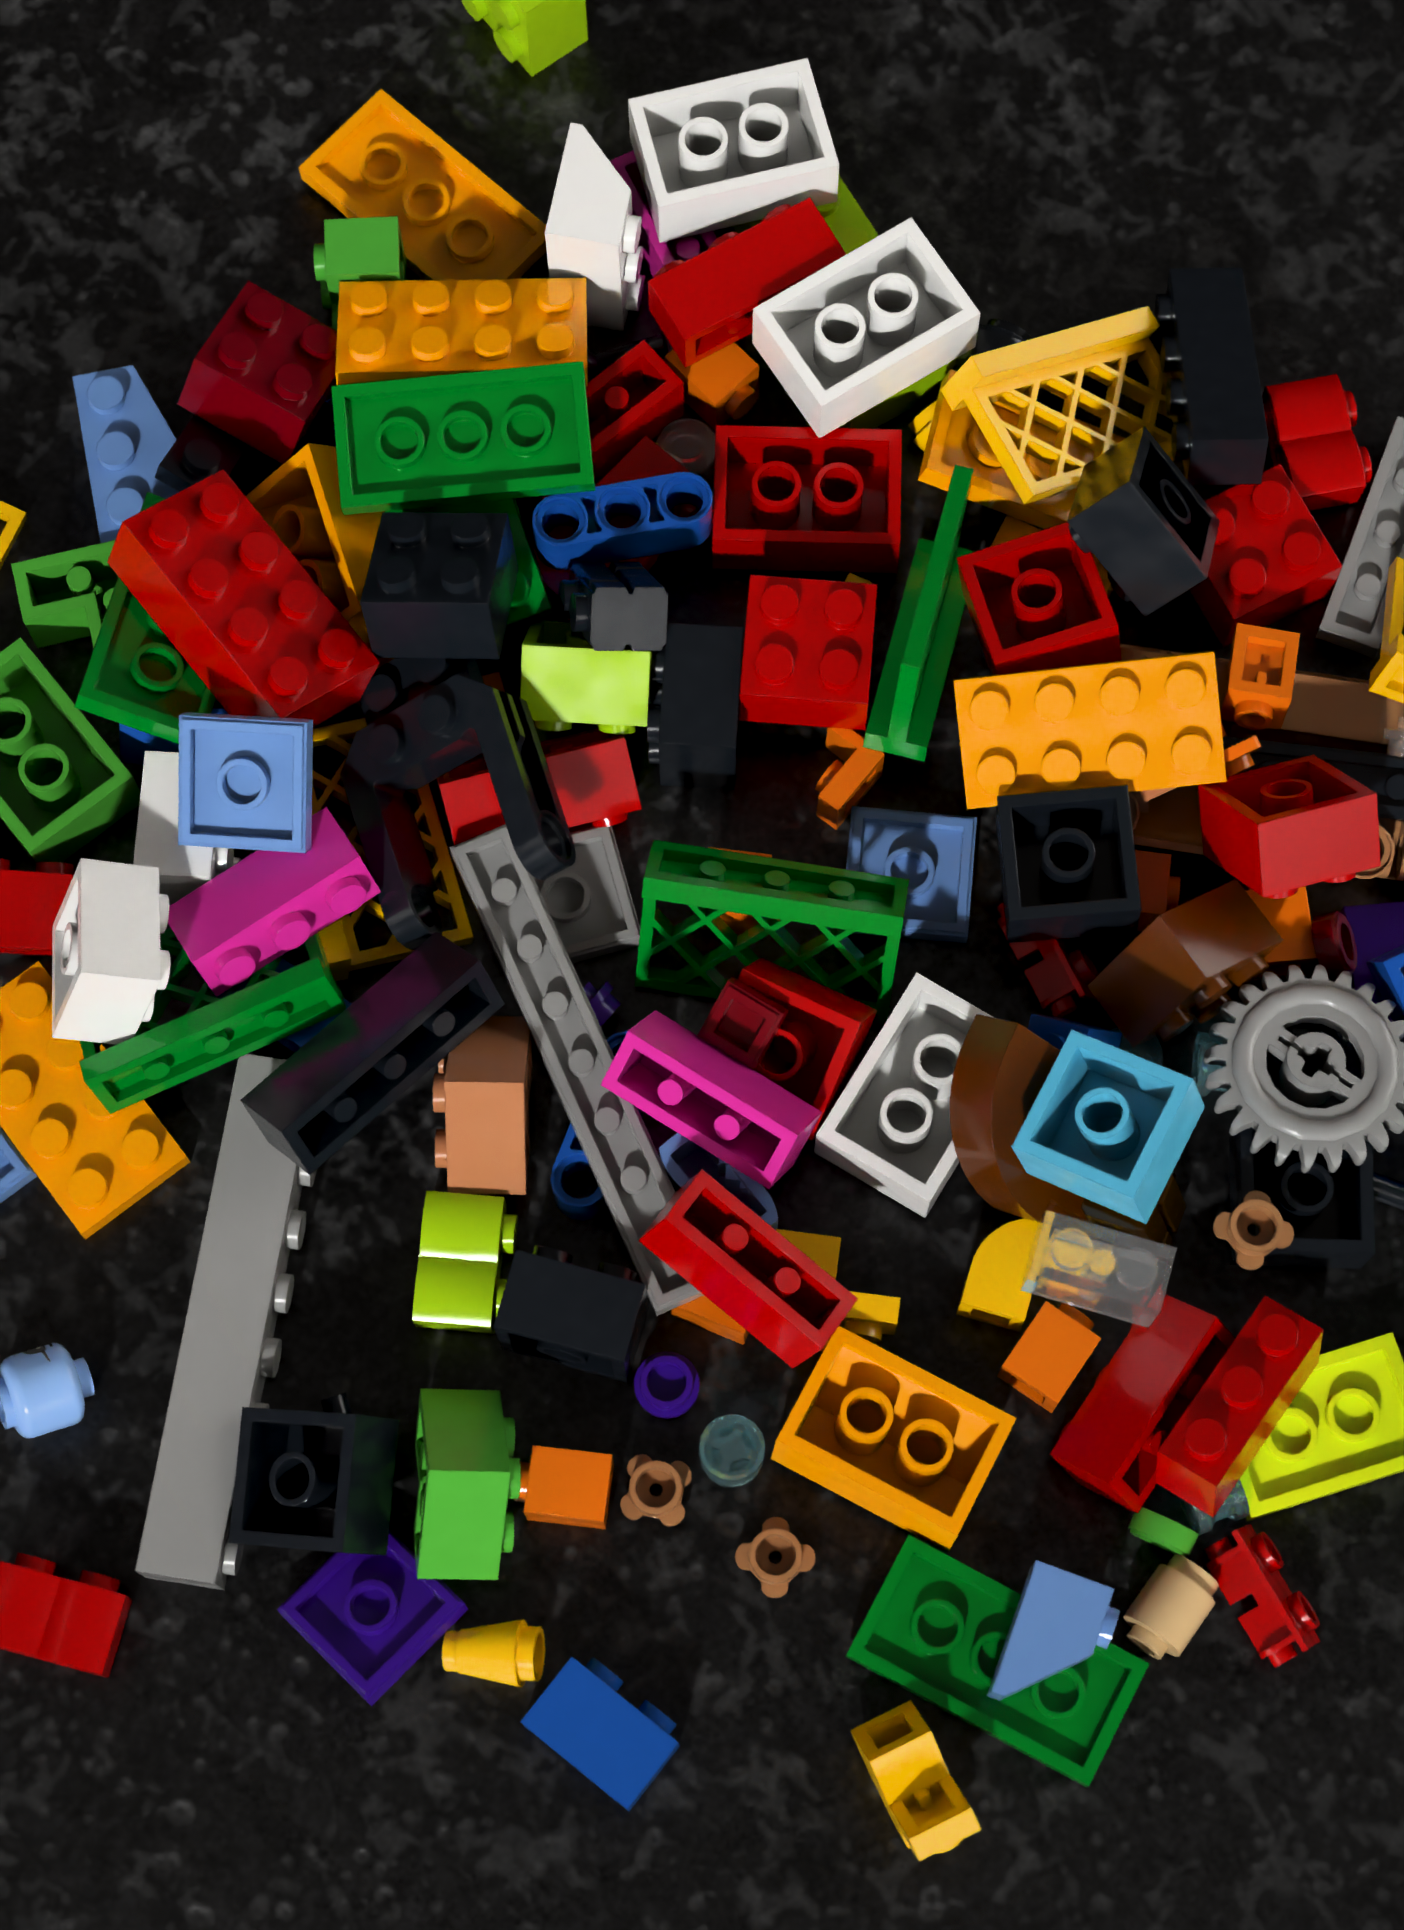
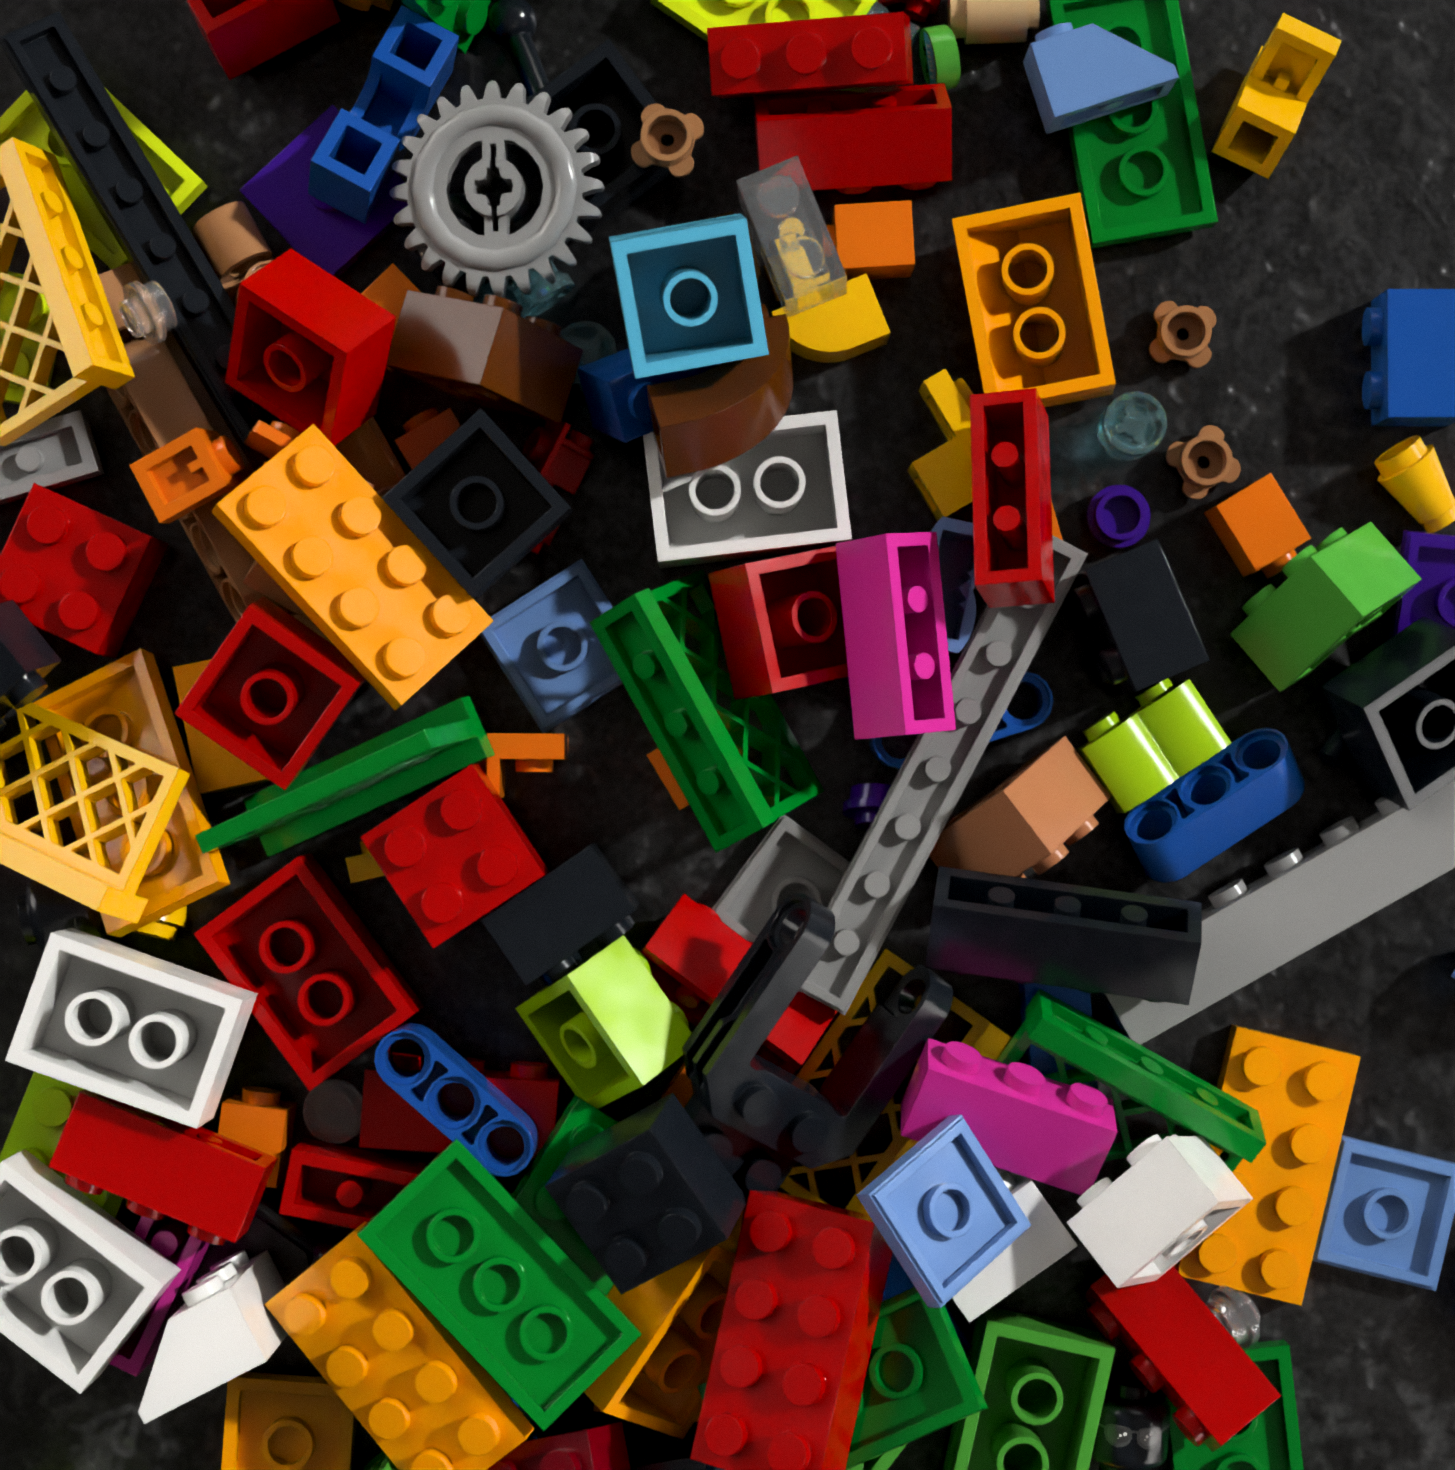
camera: 130 degrees left, 15 degrees up
black brick [558,561,668,651] -> none
dark red tile [697,977,789,1070] -> none
black brick [1067,426,1220,617] -> none
dark red tile [1312,911,1357,979] -> none
none -> blue beam [1124,728,1305,883]

